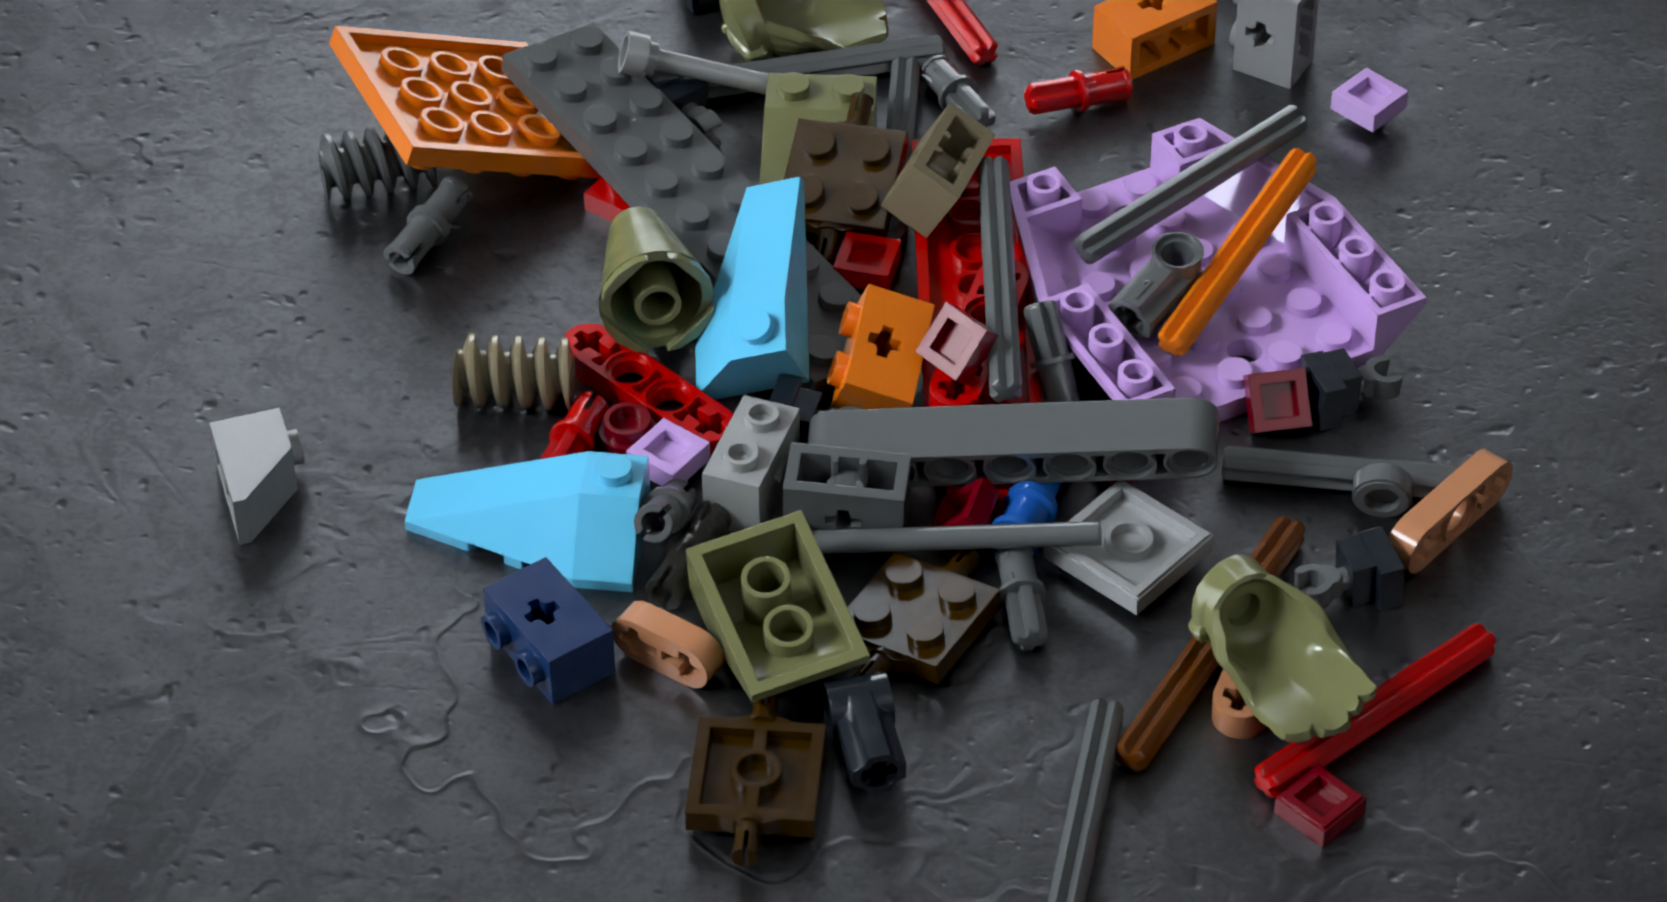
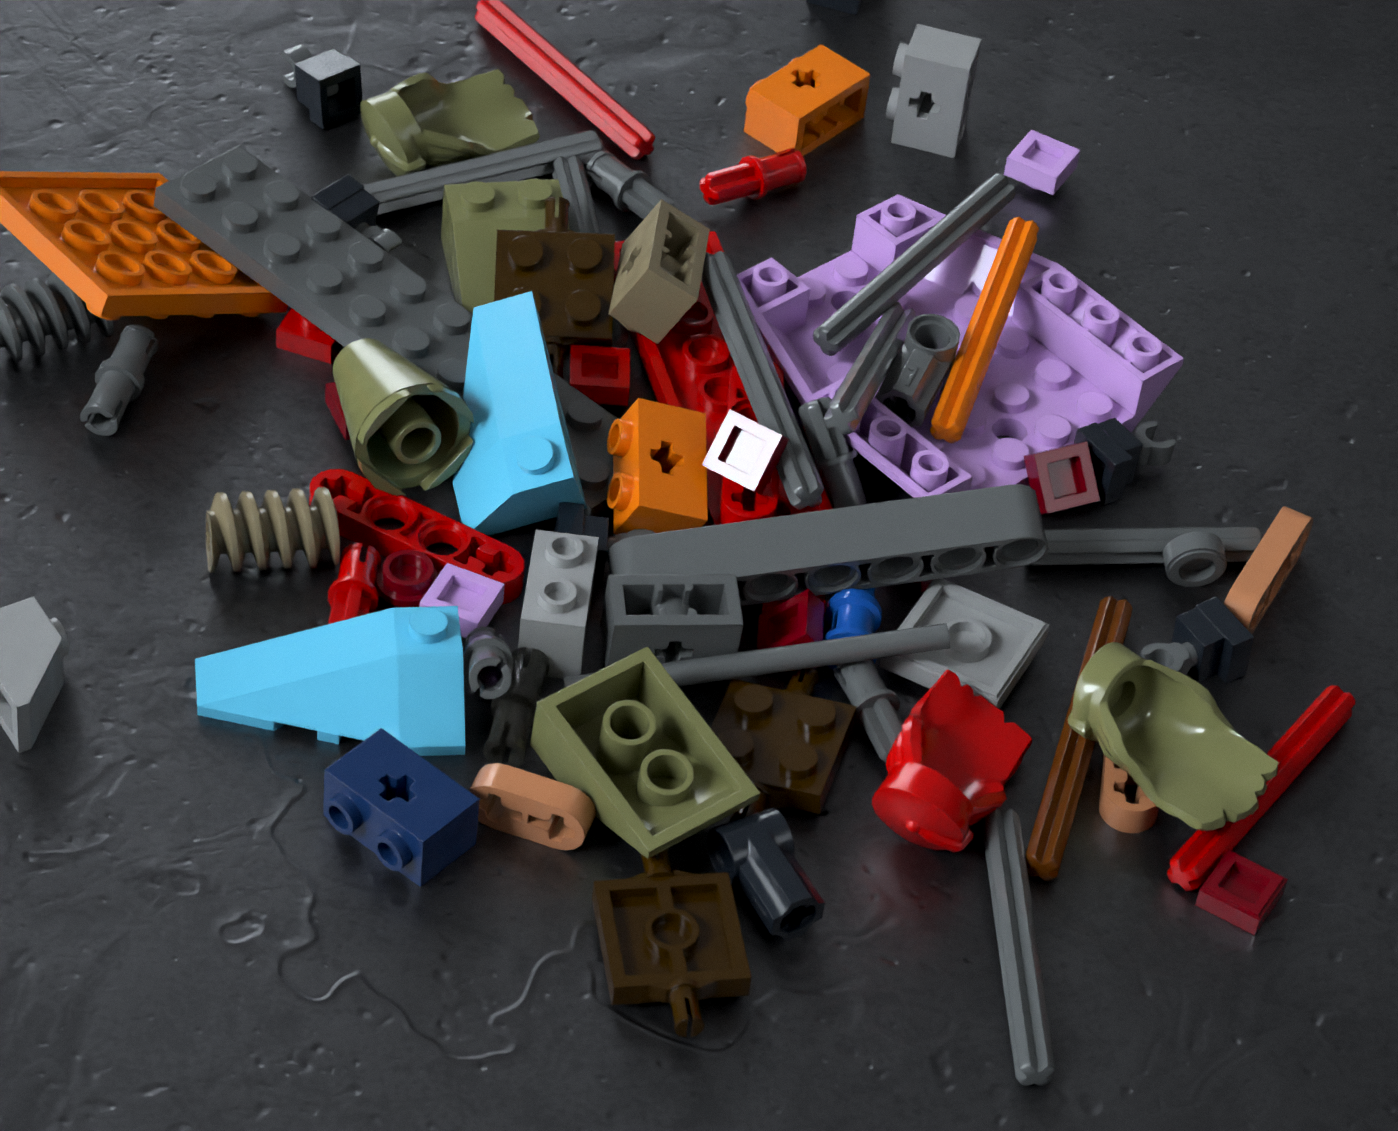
camera: 20 degrees left, 0 degrees up
light grey piece [618,30,768,95] -> none
none -> dark grey axle [823,302,917,435]
none -> red hair [872,669,1032,853]

